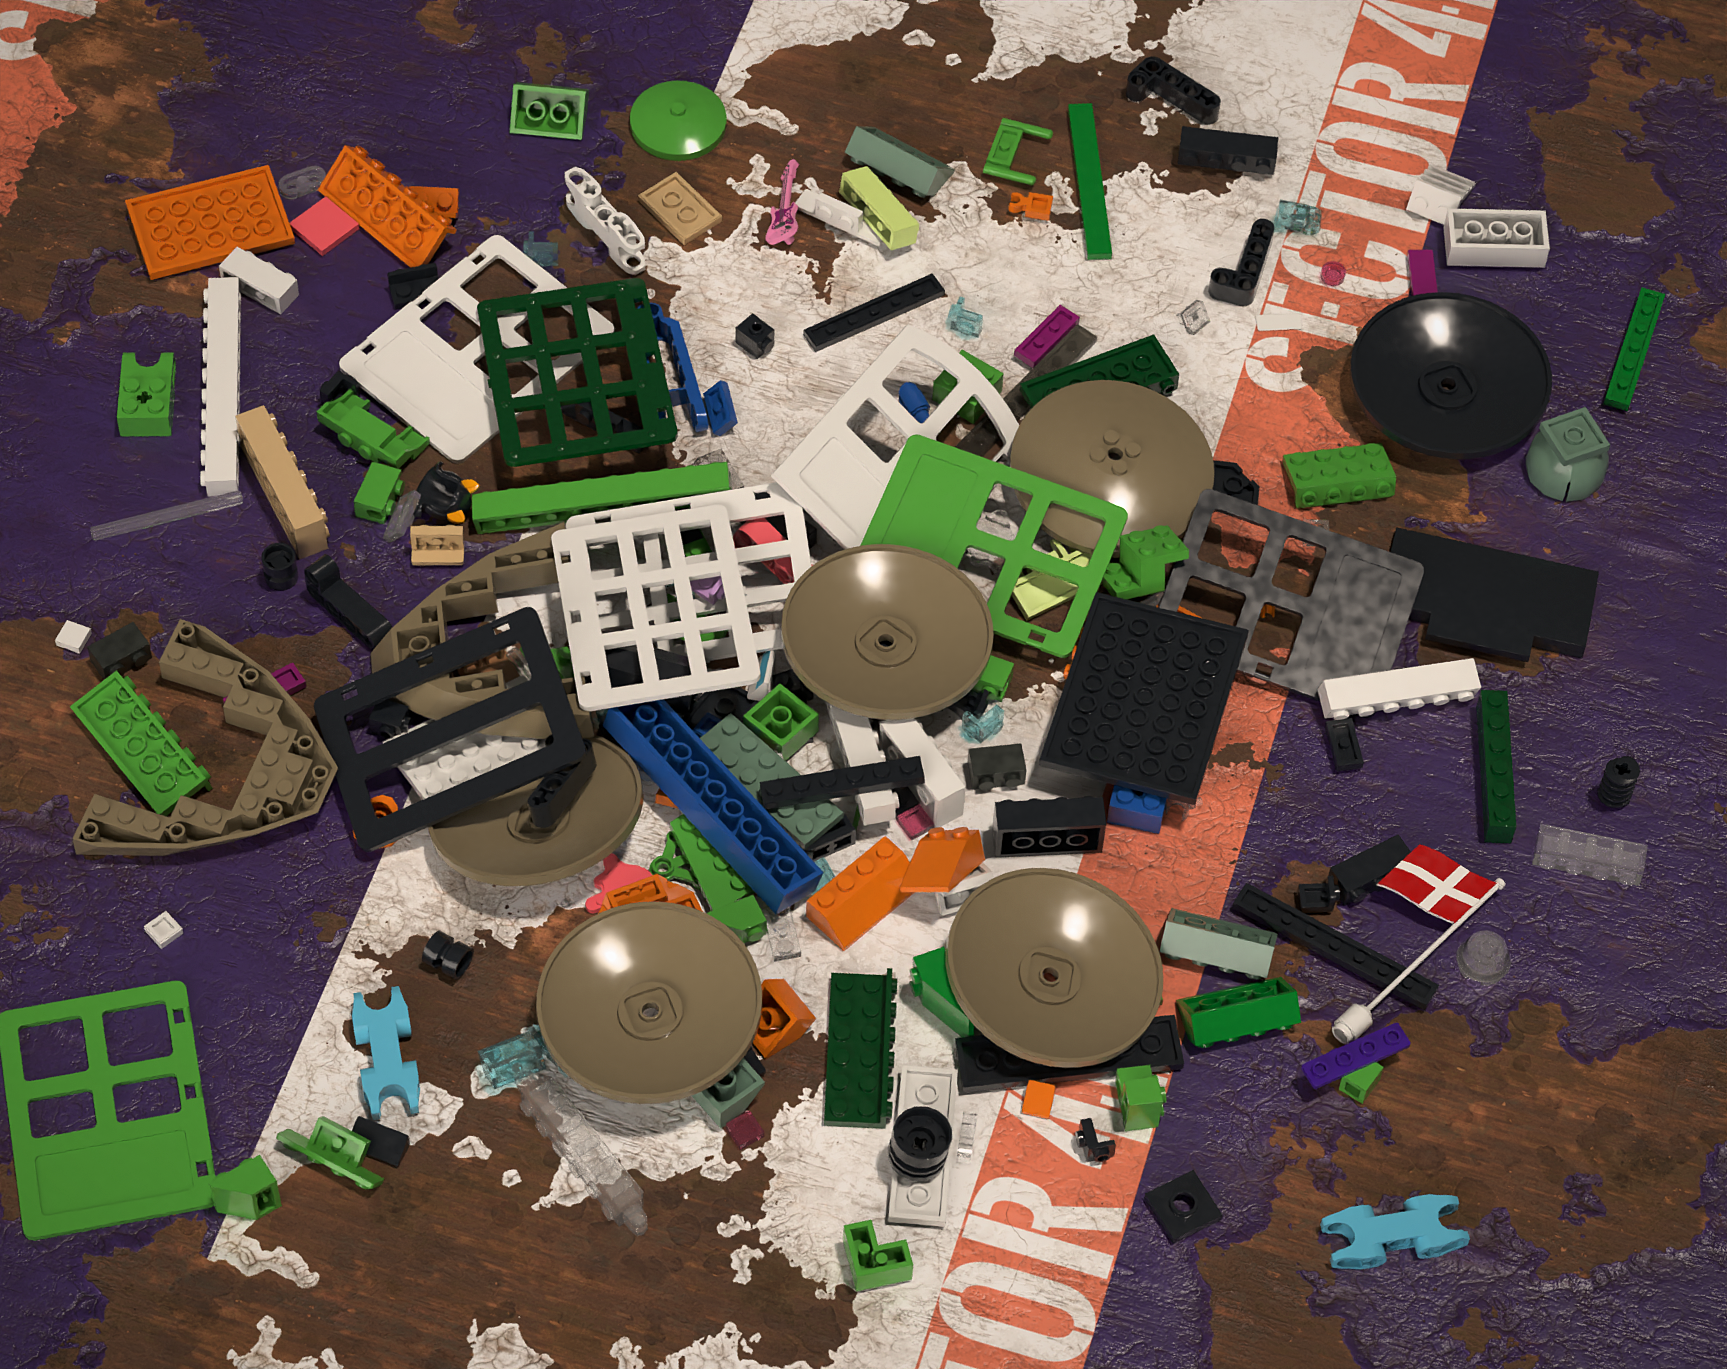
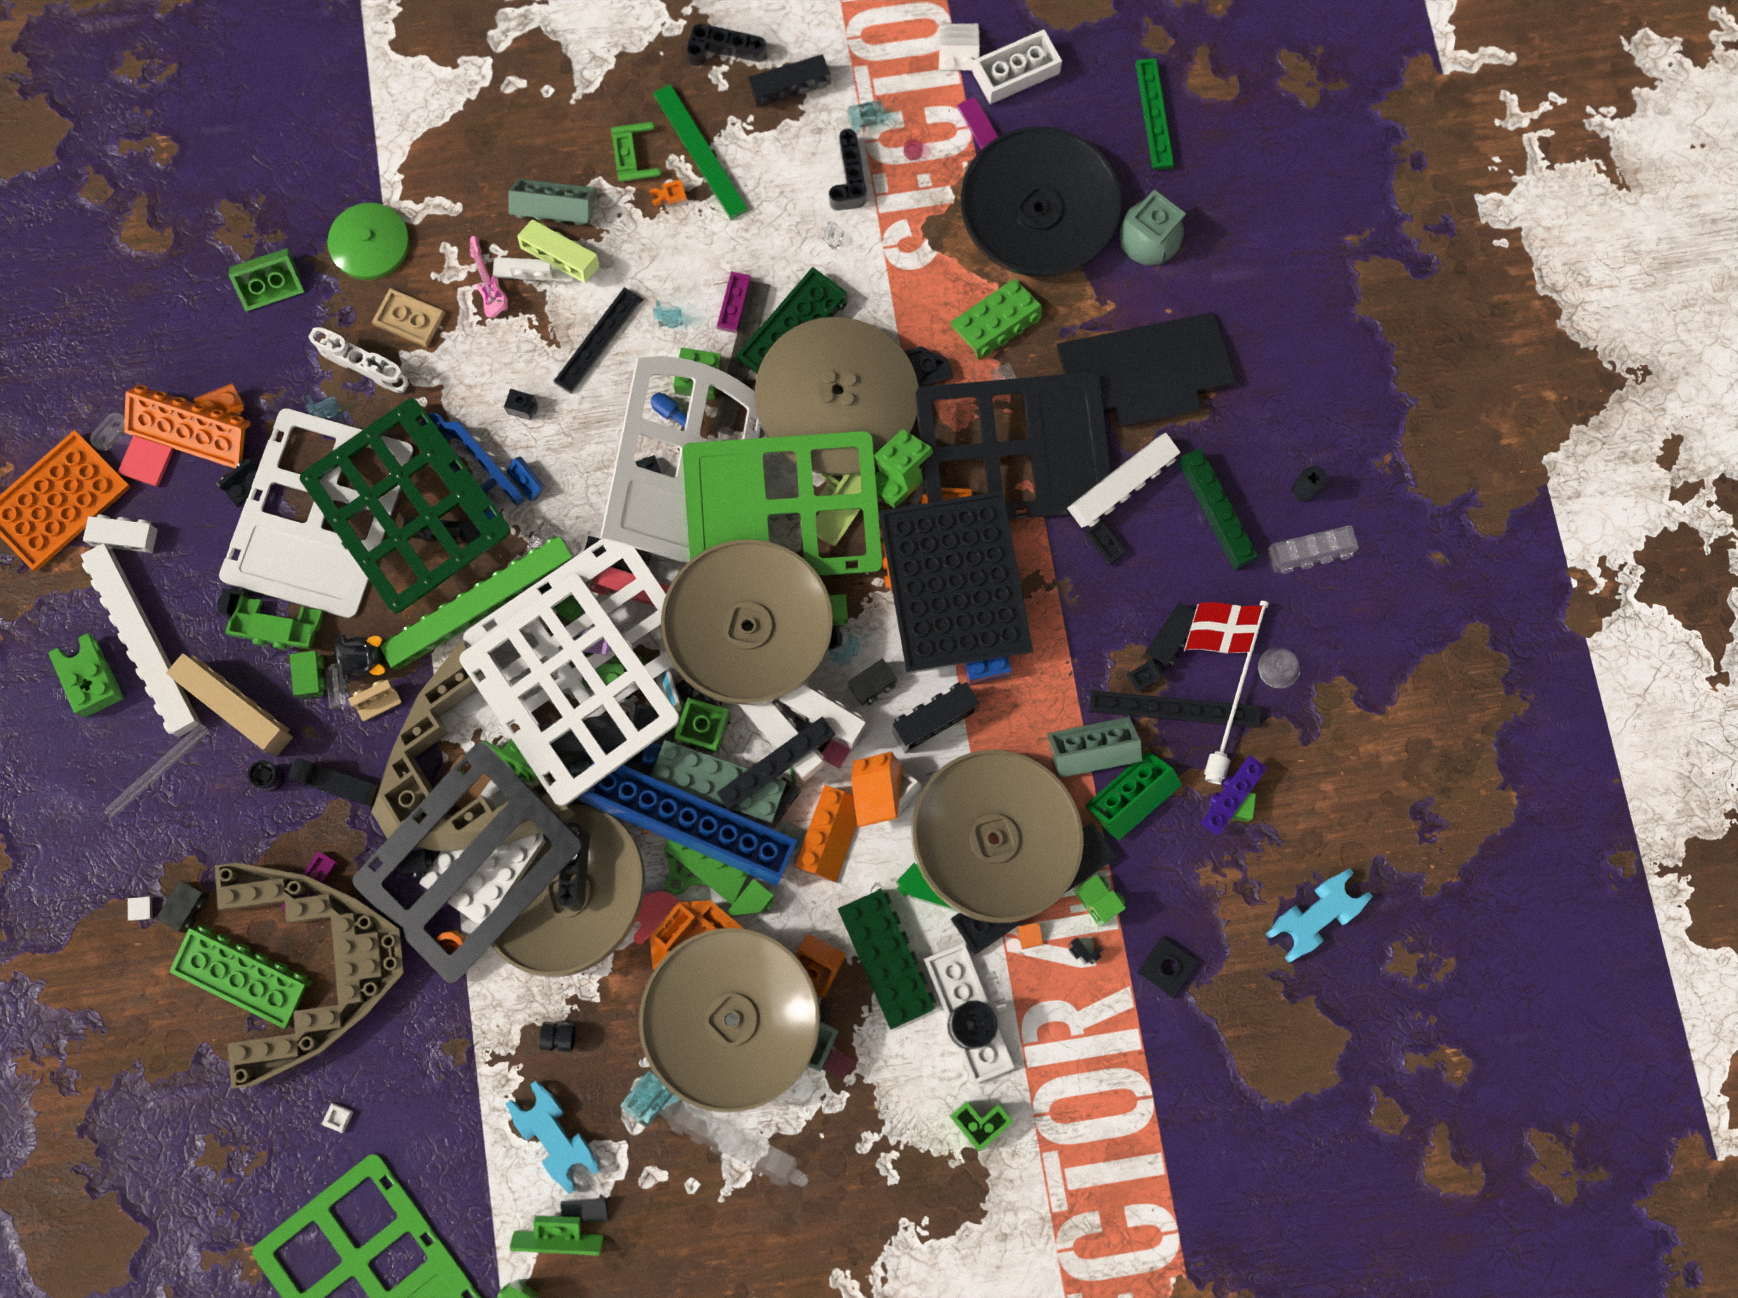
camera: 25 degrees left, 20 degrees up
white sticker [1256,313,1302,331] -> none

